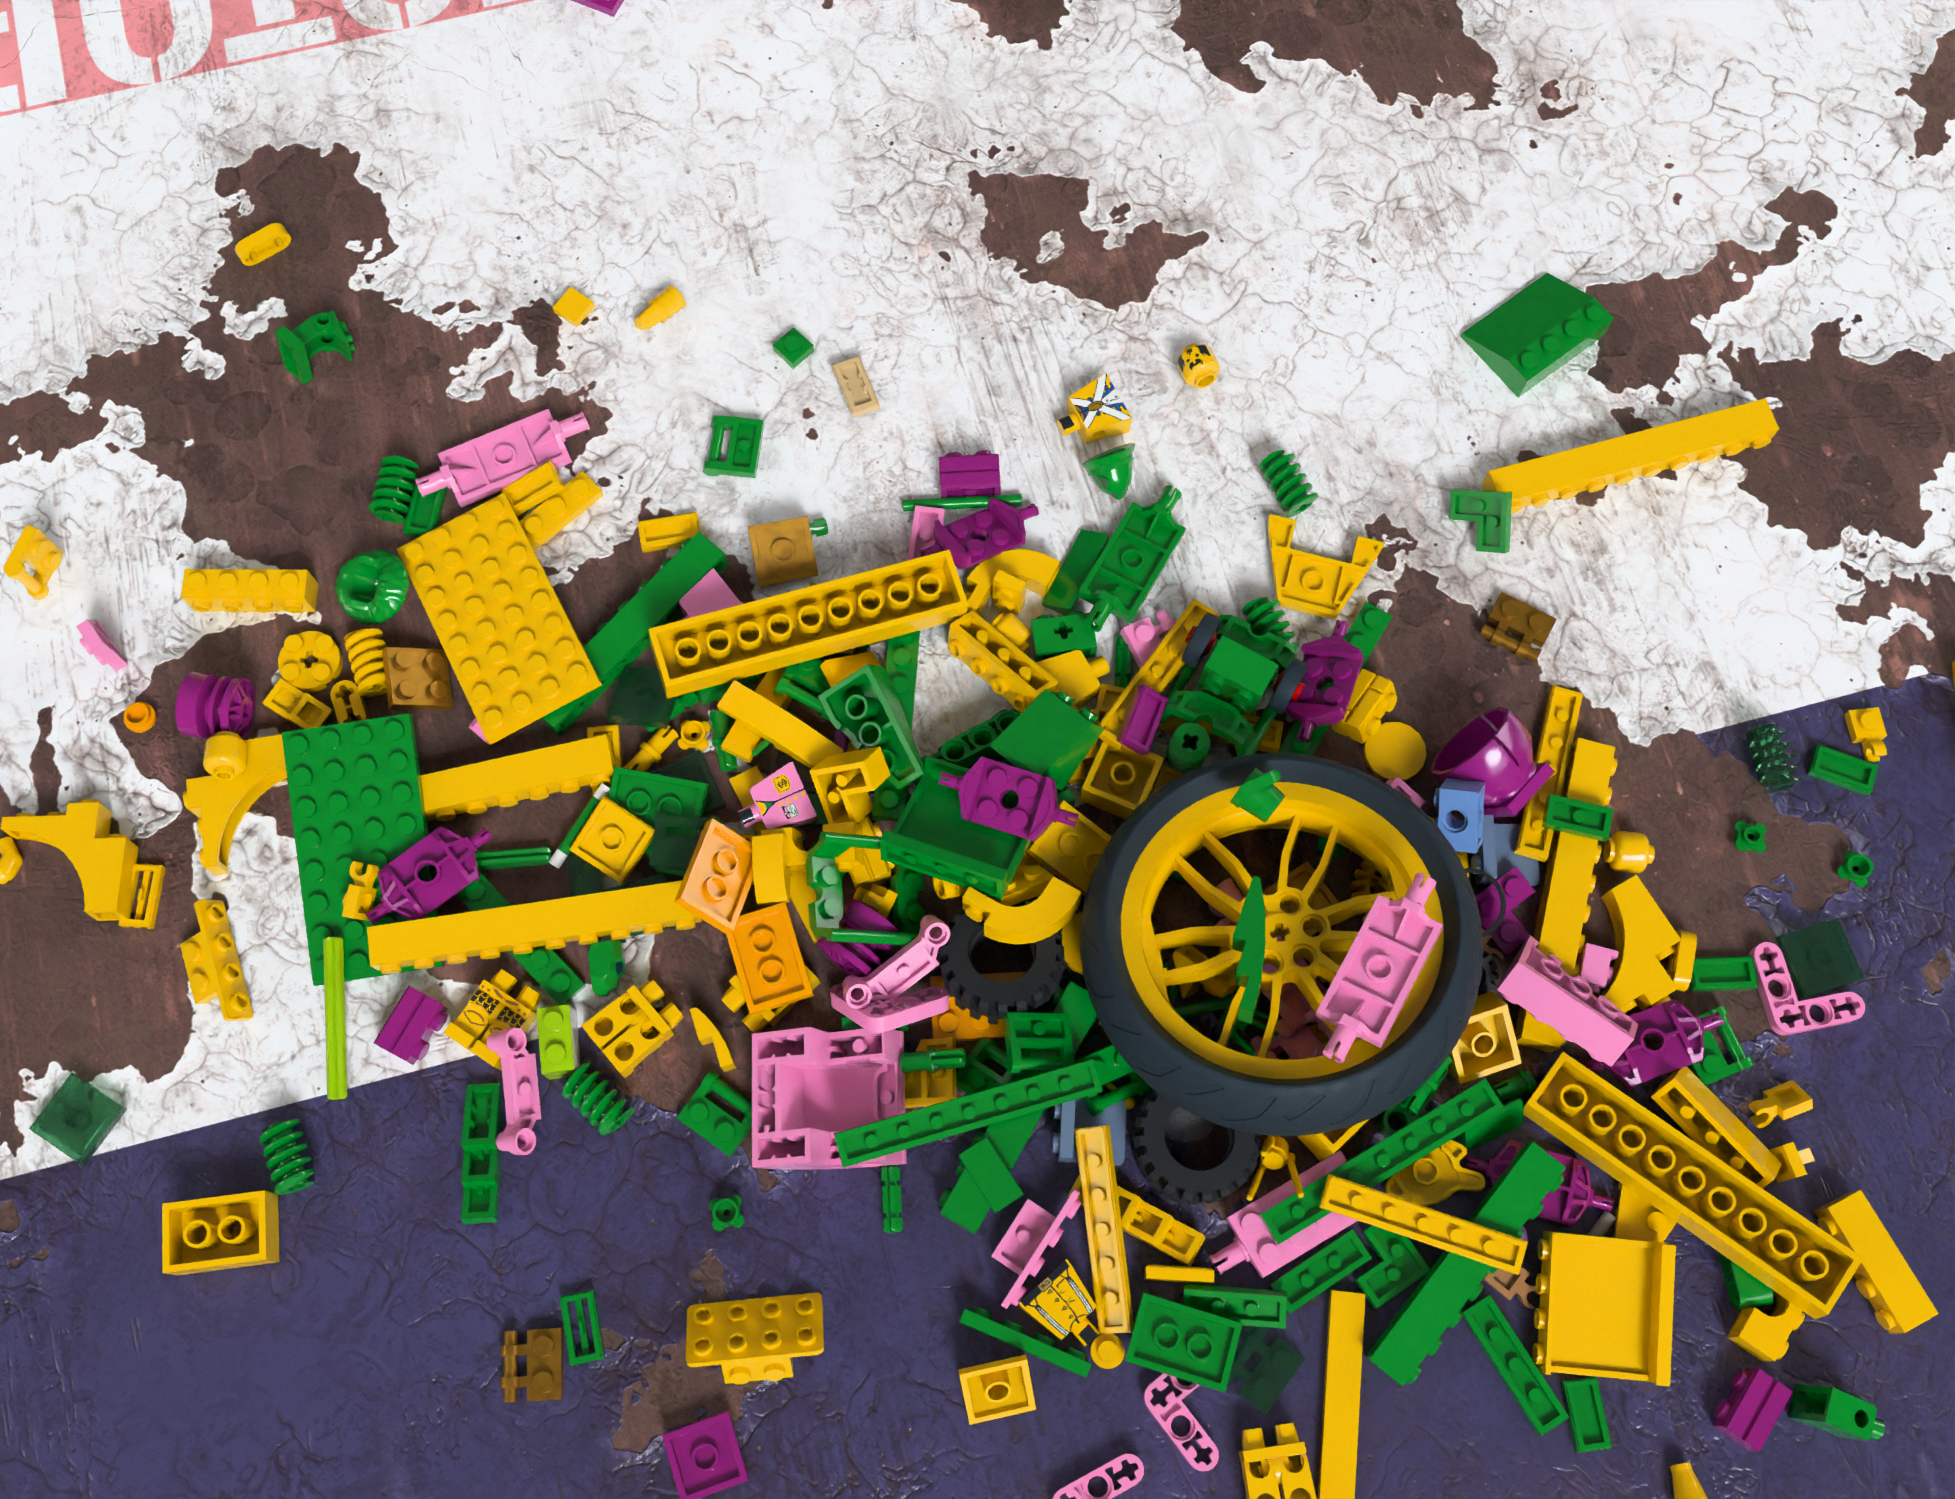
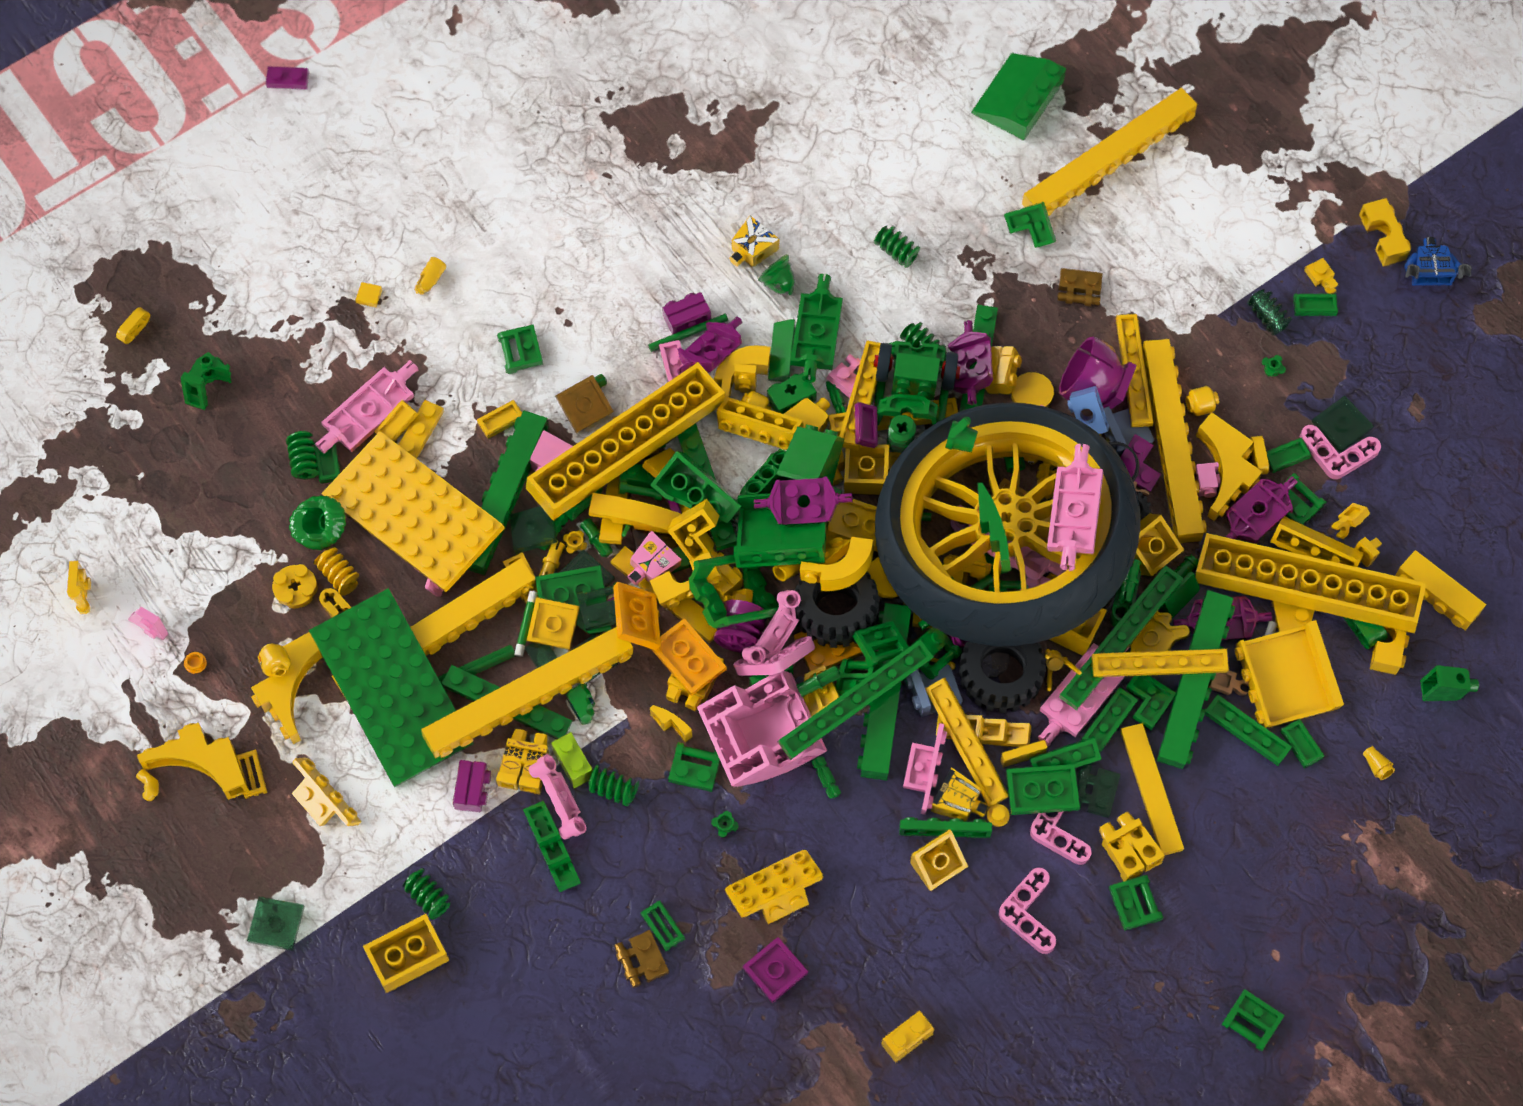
camera: 20 degrees left, 5 degrees down
magenta wheel [175,671,255,740] -> none
yellow brick [181,569,319,613] -> none
yellow slope [262,678,333,729] -> none
lime axle [323,937,347,1100] -> none
yellow plate [342,861,379,921] -> none
magenta plate [365,827,493,925] -> none
pearl gold plate [382,647,453,711] -> none
yellow hips [581,979,684,1079] -> none
yellow slope [752,833,791,906] -> none
green plate [773,327,814,369] -> none
tan plate [831,355,880,418] -> none
green tile [959,1137,1023,1214] -> none
yellow head [1177,343,1220,388] -> none
yellow wing [1267,514,1384,620] -> none
bright pink wedge [1497,935,1638,1067] -> none
green plate [1542,794,1613,842] -> none
magenta brick [1713,1367,1793,1452] -> none
green plate [1837,851,1874,887] -> none

